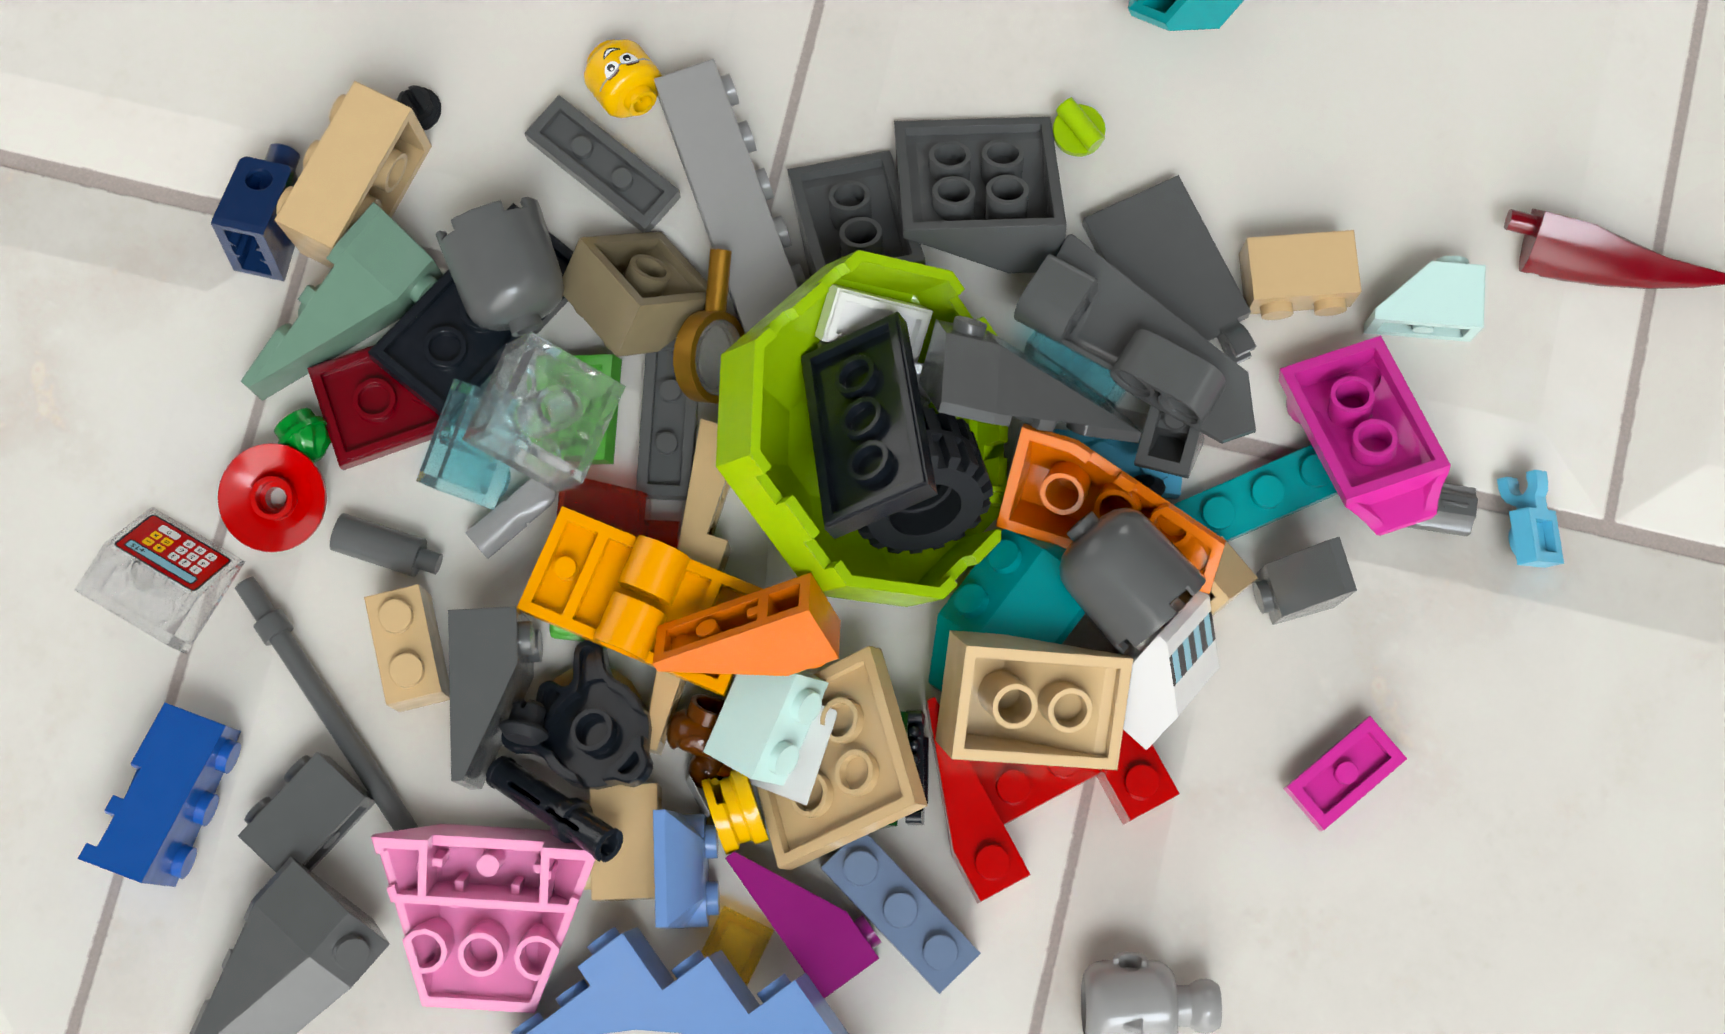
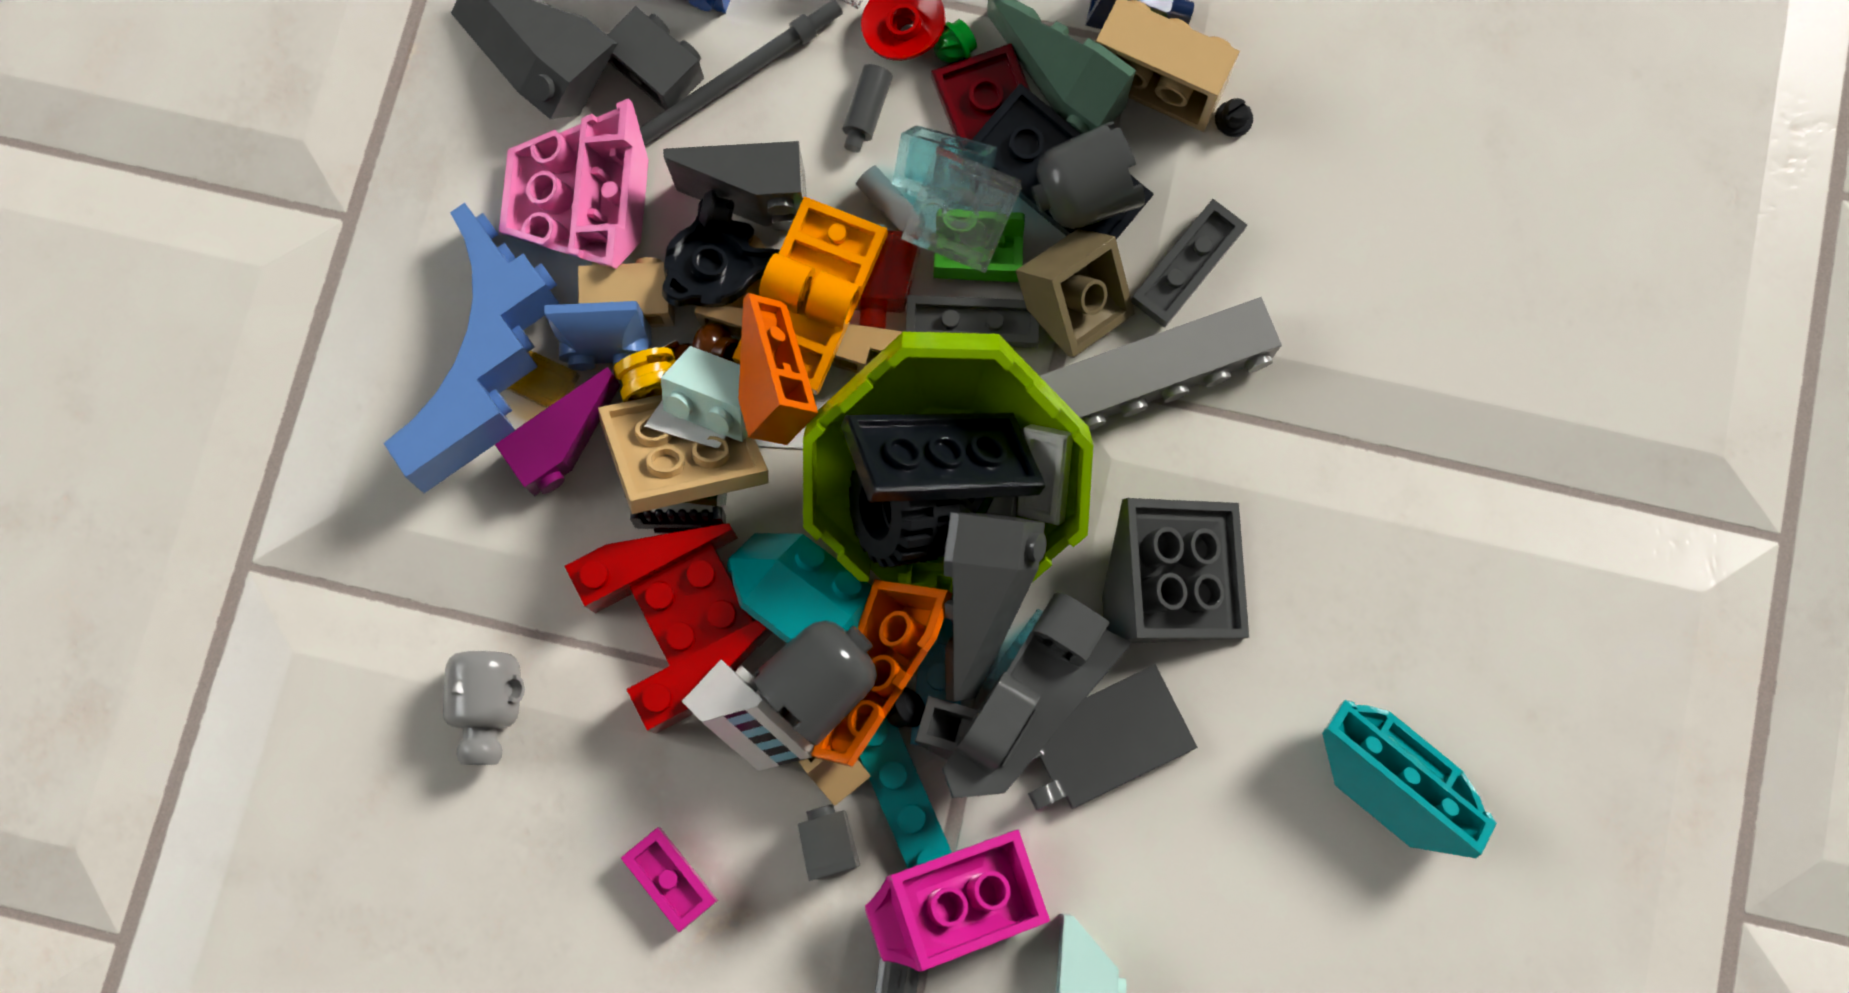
camera: 90 degrees right, 0 degrees up
tan brick [364,584,450,712] -> none
black pin [486,756,623,862] -> none
yellow head [584,39,662,118] -> none
pearl gold piece [673,249,745,404] -> none
dark grey slope [787,150,926,277] -> none
sand blue brick [821,834,981,994] -> none
tan slope [935,630,1133,770] -> none
lime plate [1053,97,1106,157] -> none
tan brick [1239,230,1362,320] -> none

